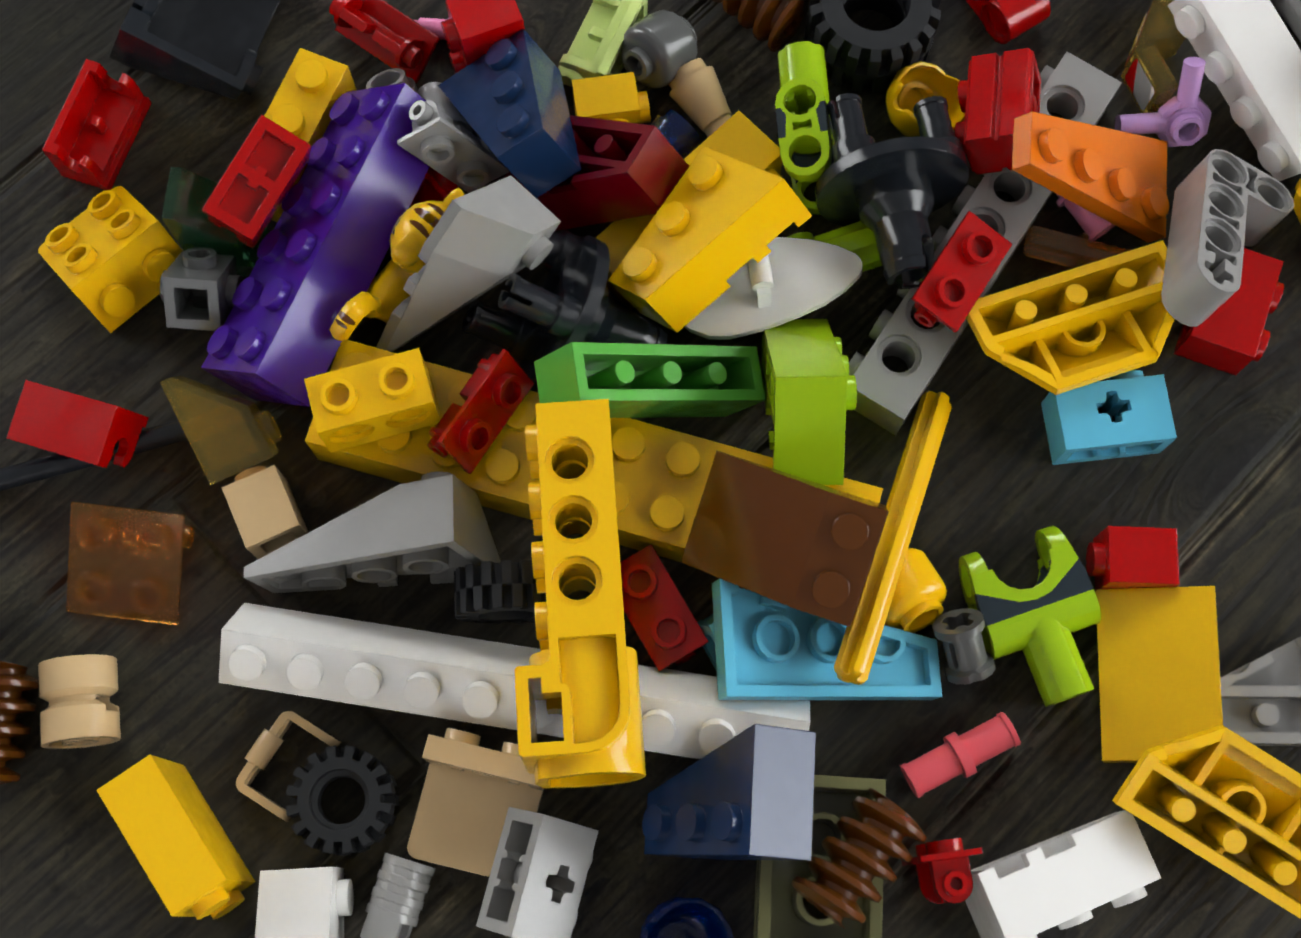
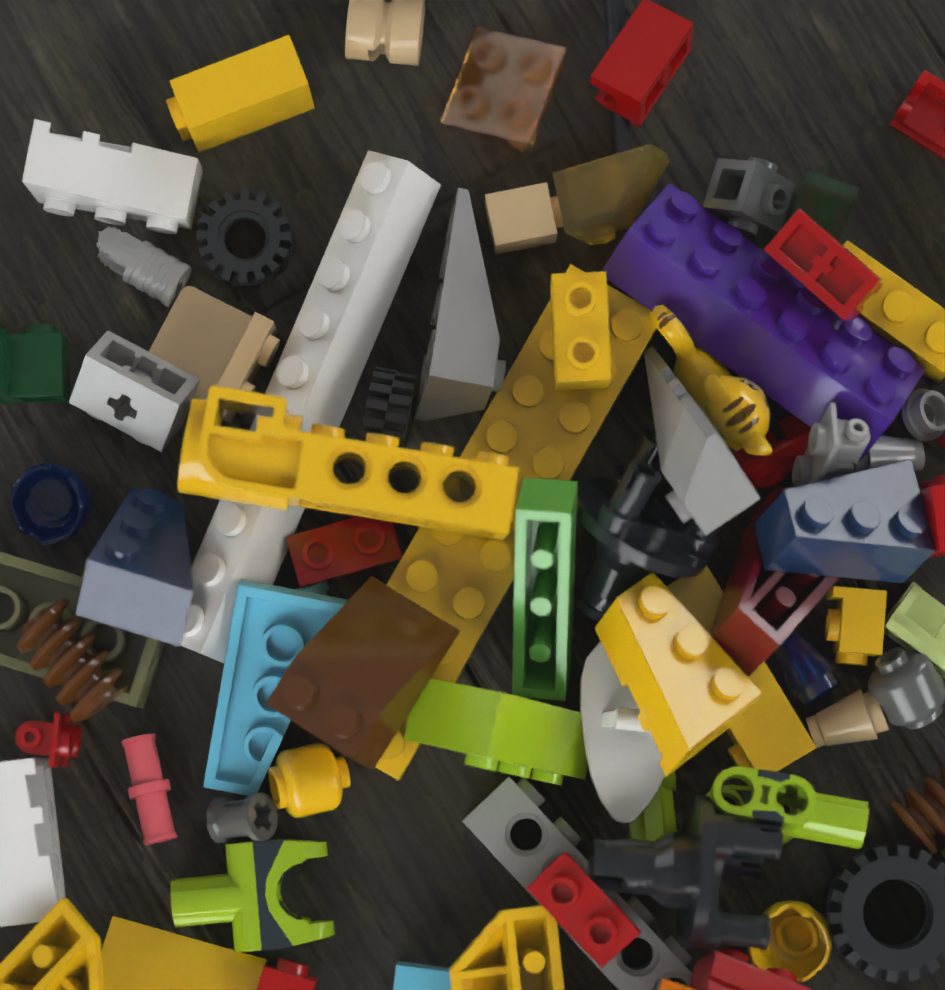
camera: 105 degrees right, 10 degrees up
yellow bracket [38,186,184,334] -> none
tan piece [236,711,341,822] -> none
red hinge [427,349,534,474] -> none
yellow axle [834,391,952,685] -> none

